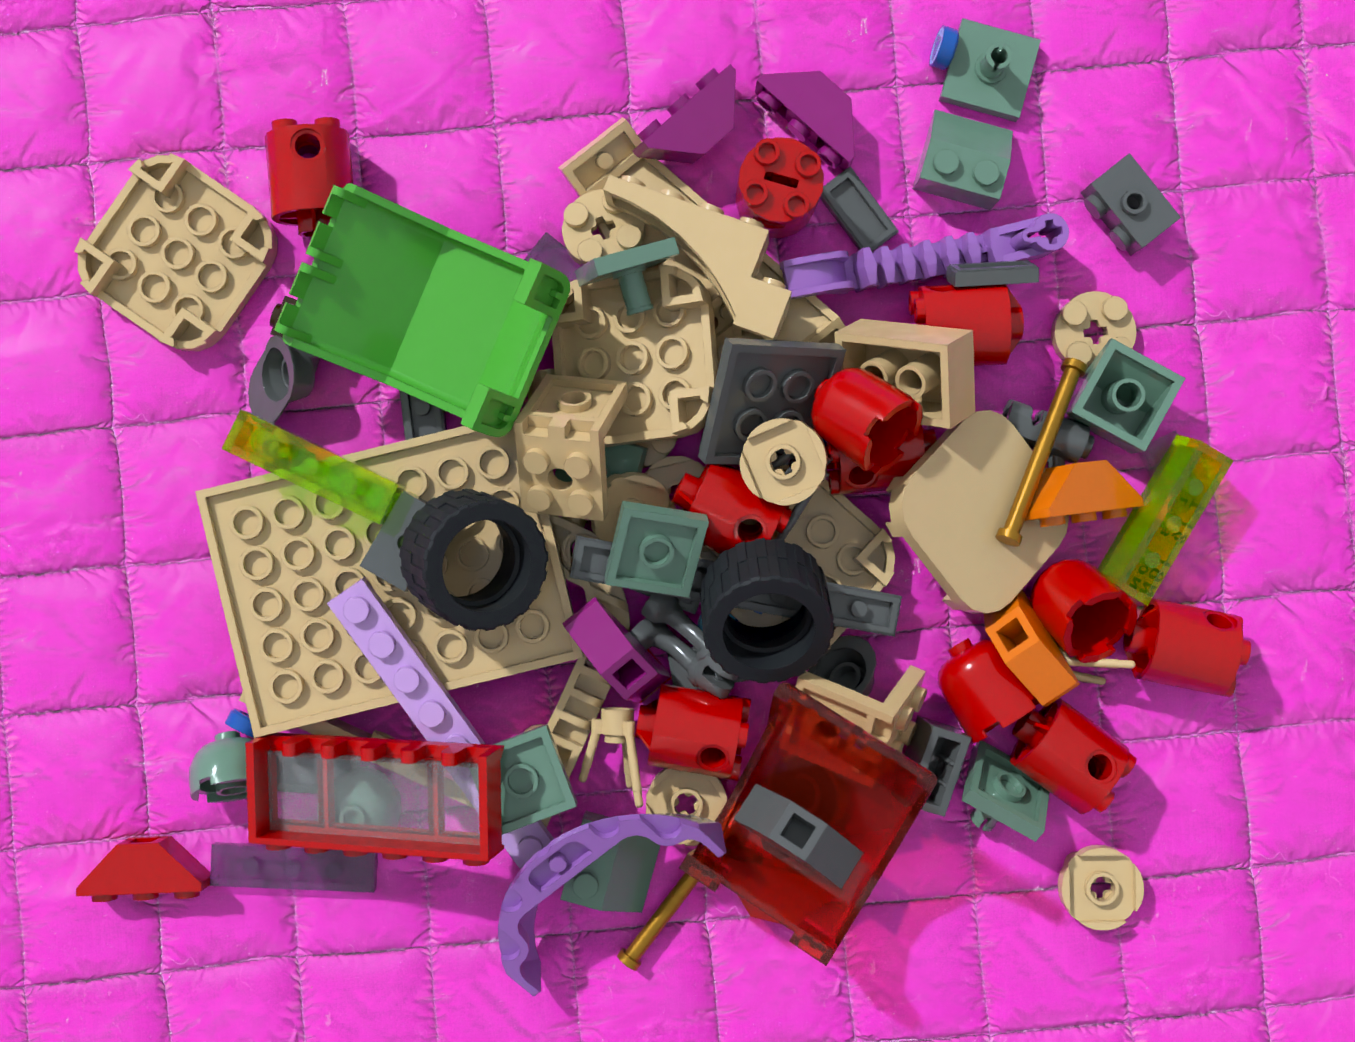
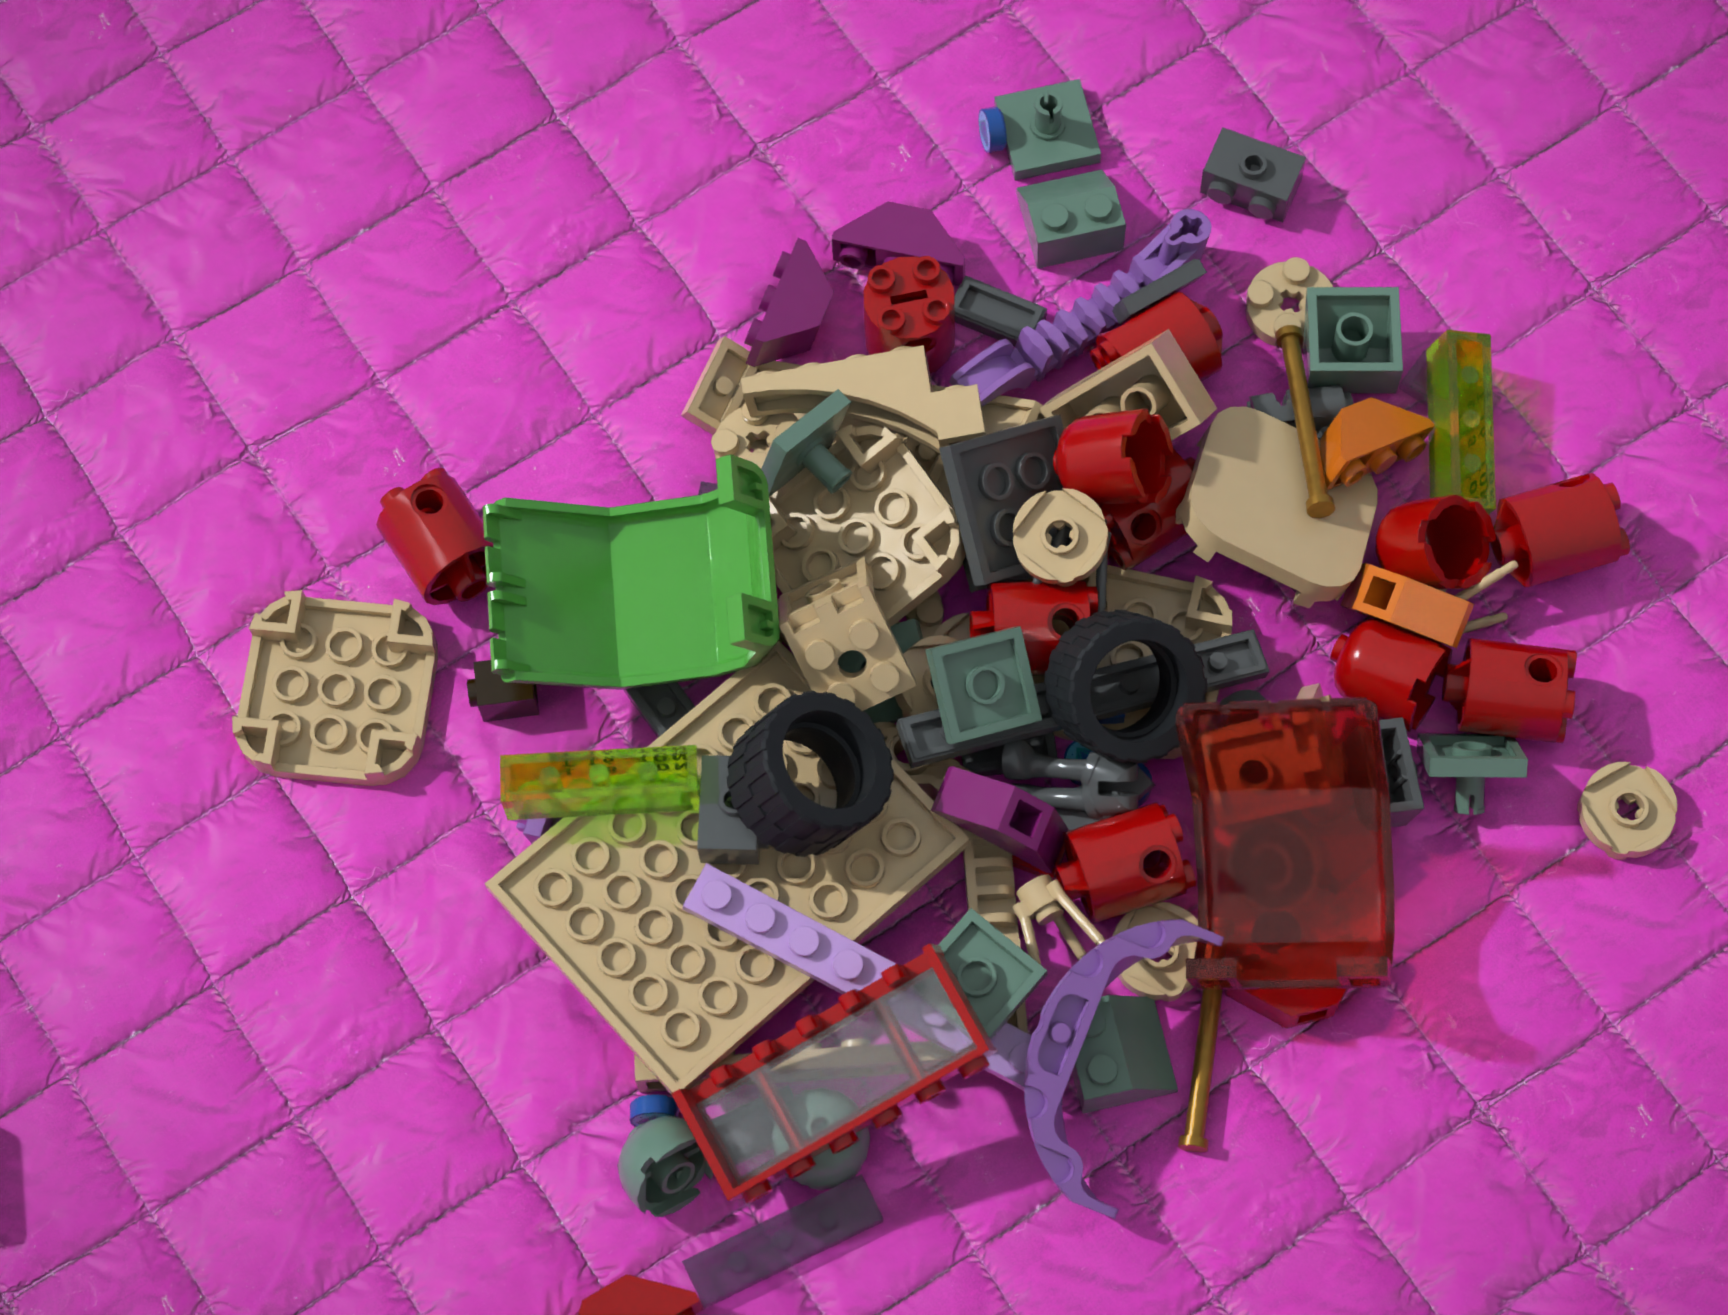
camera: 20 degrees left, 20 degrees down
dark grey piece [248,335,320,425] -> none
dark grey slope [733,784,863,890] -> none

